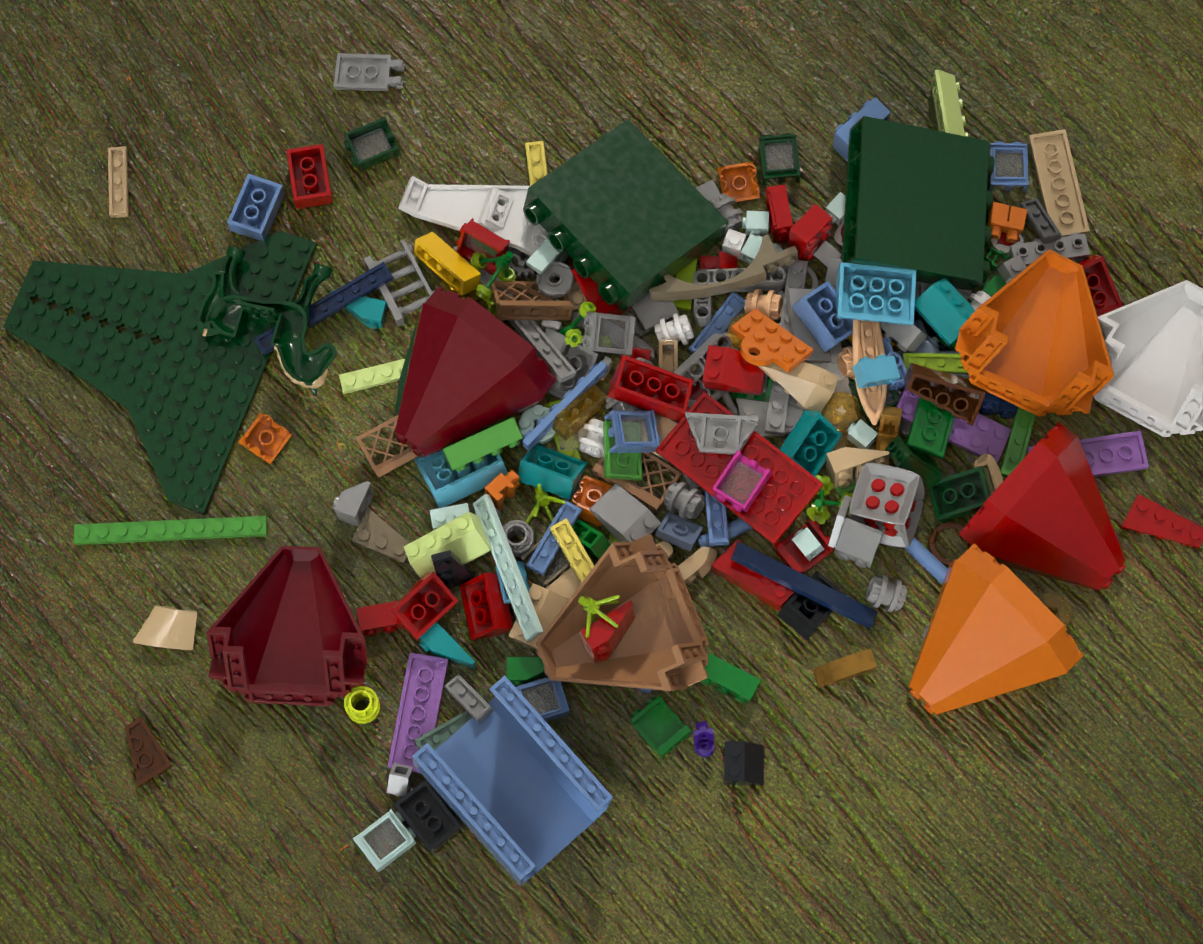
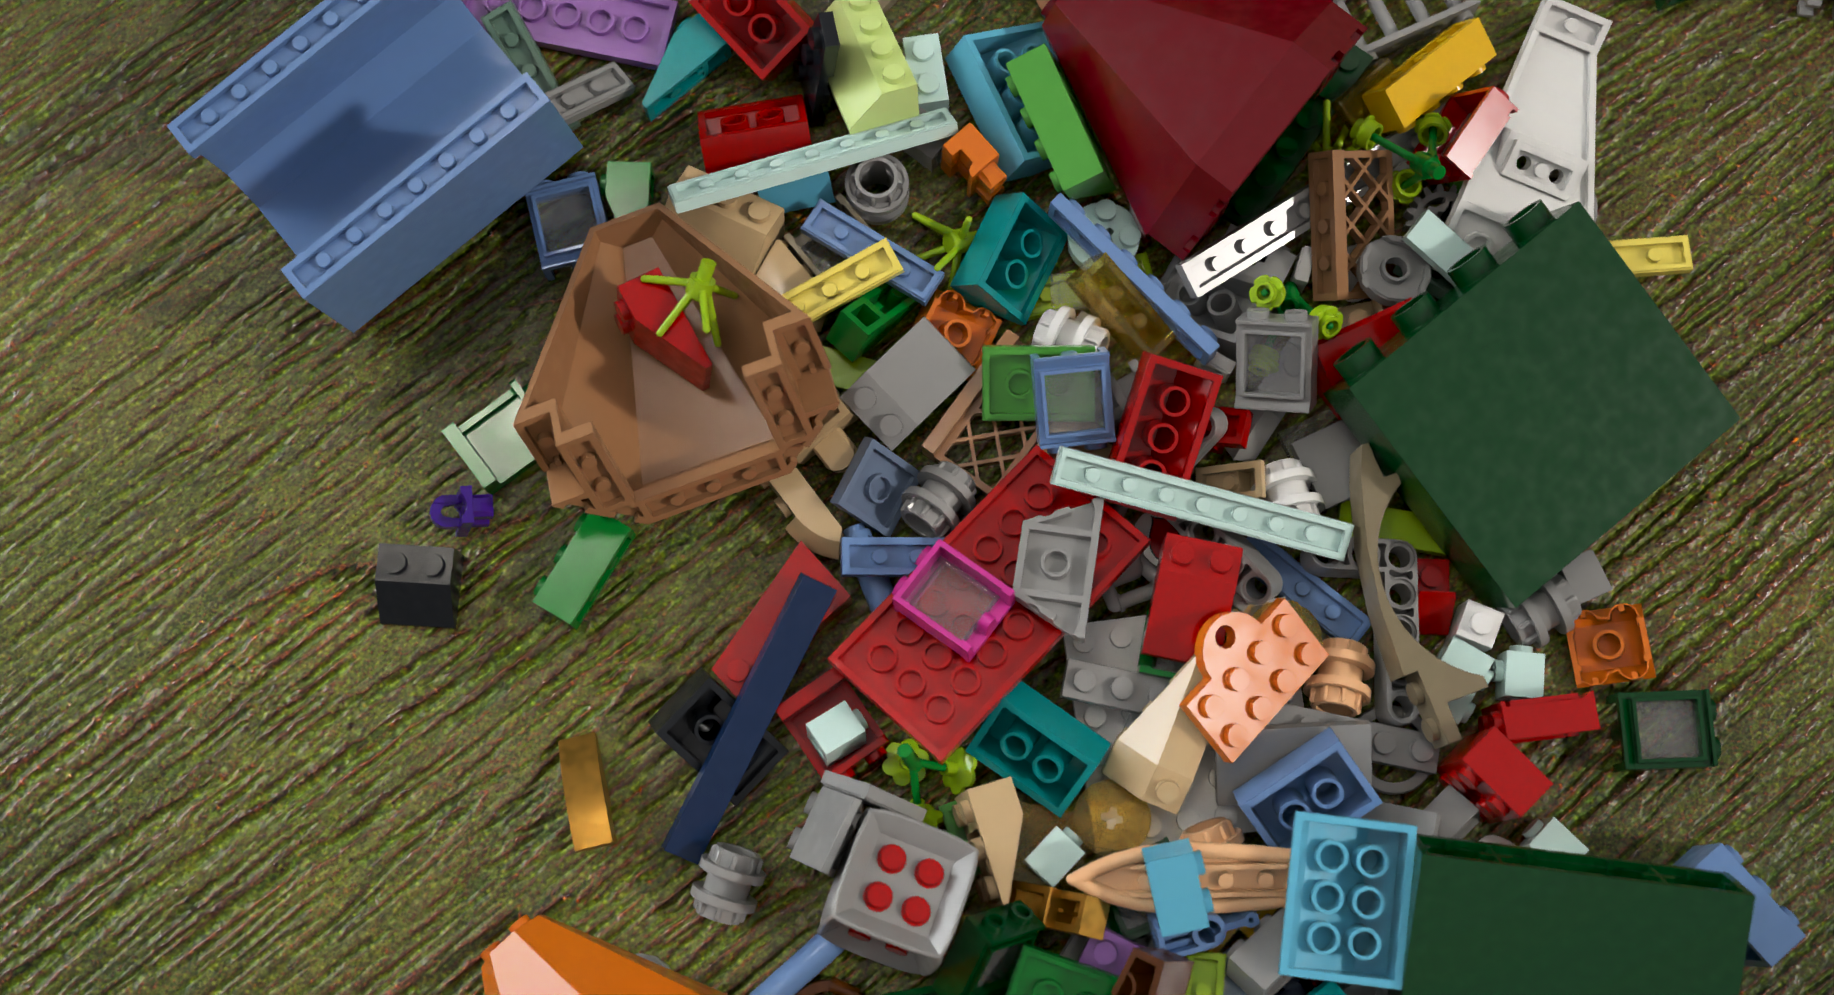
camera: 90 degrees right, 5 degrees up
none -> light aqua tile [1049,446,1355,562]

